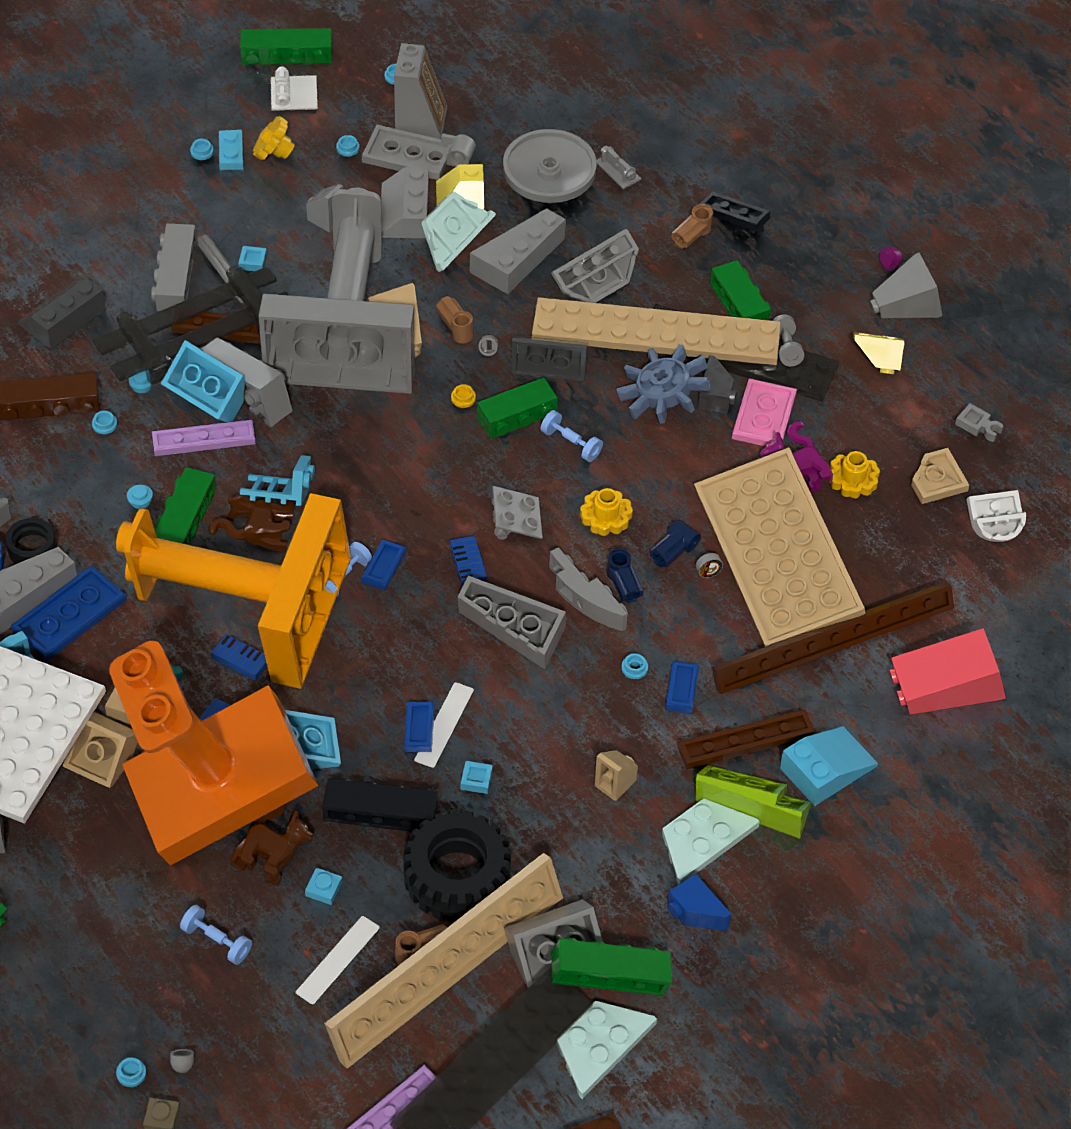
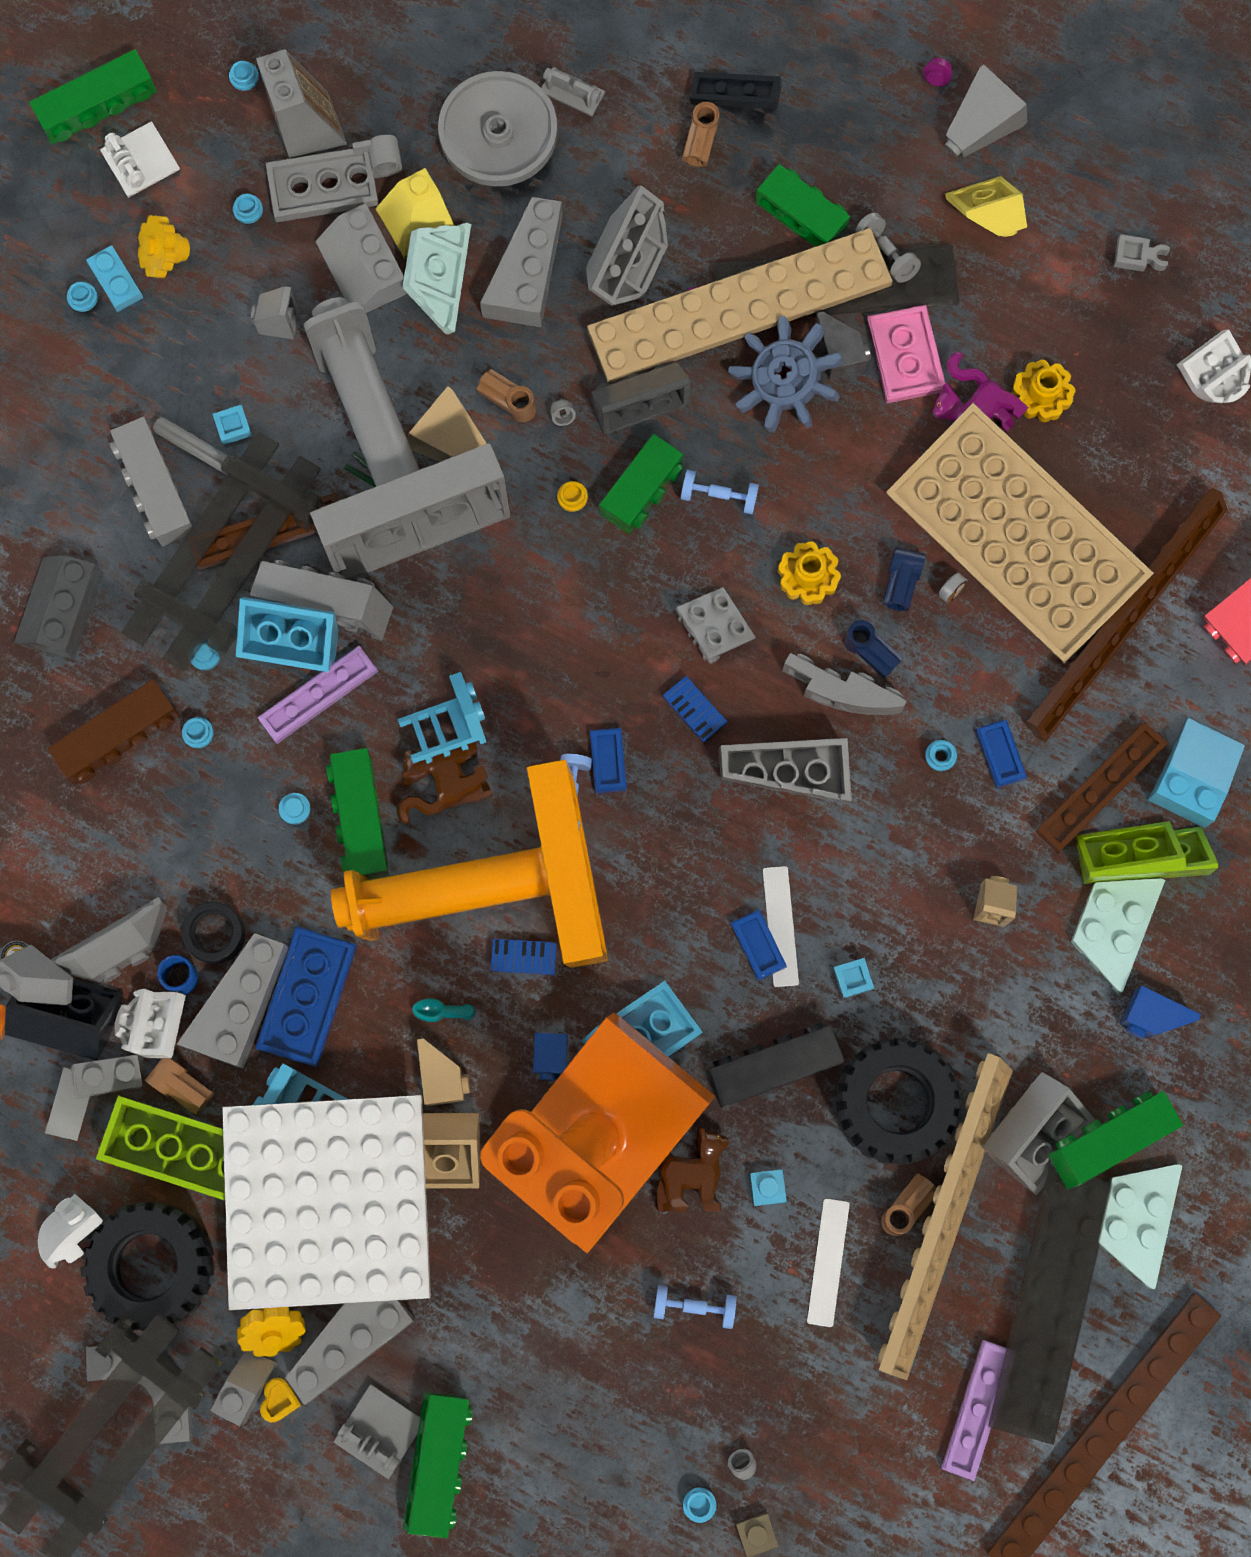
camera: 25 degrees left, 25 degrees up
tan plate [911,448,969,504] -> none

